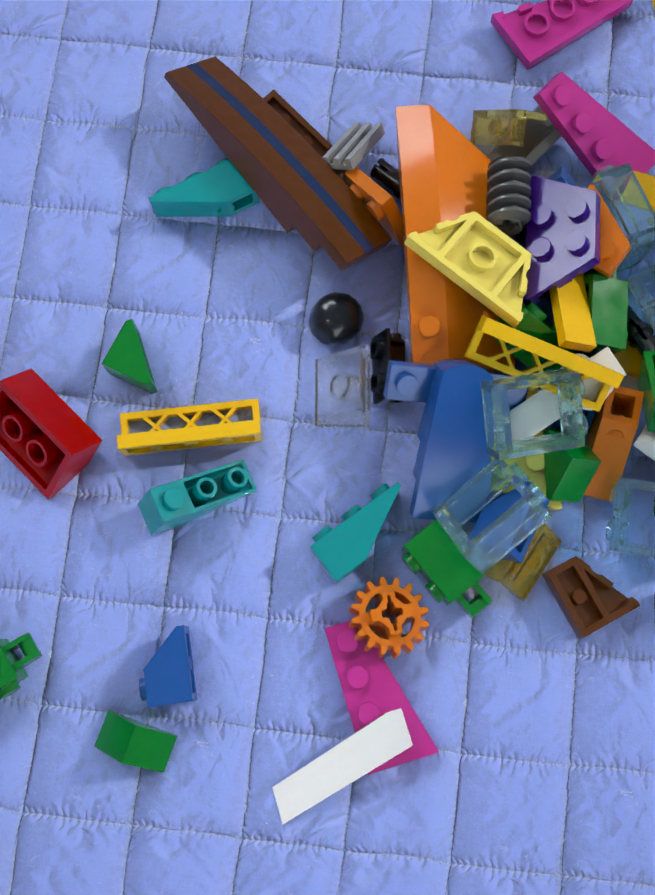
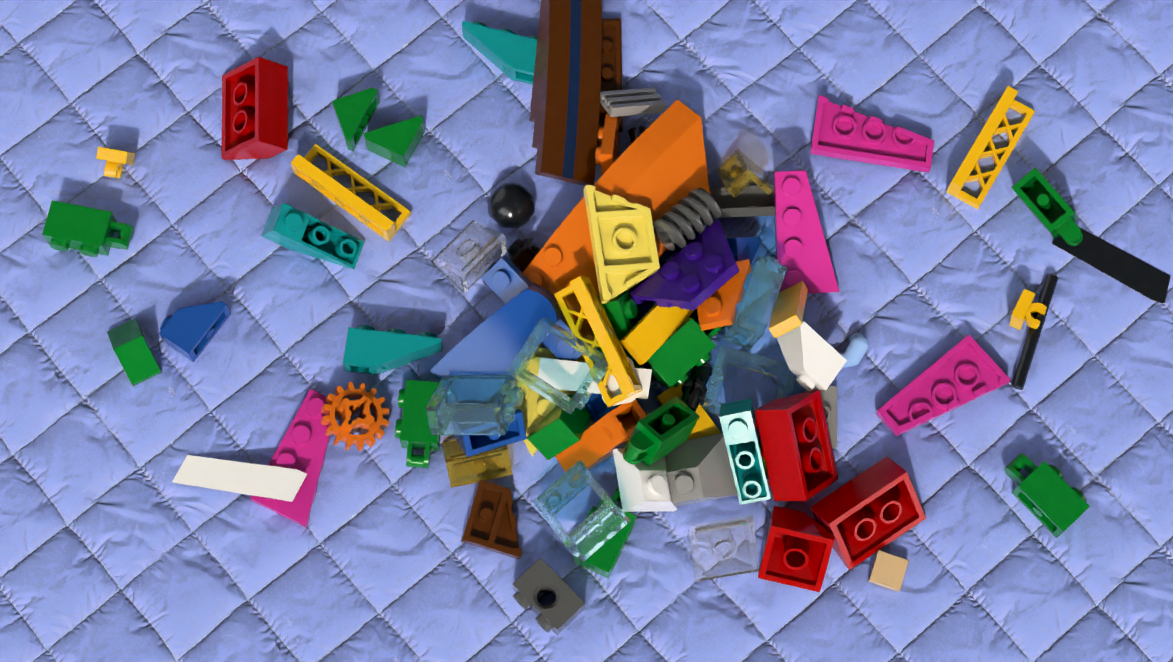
camera: 40 degrees right, 5 degrees down
none -> green slope [363,115,425,167]

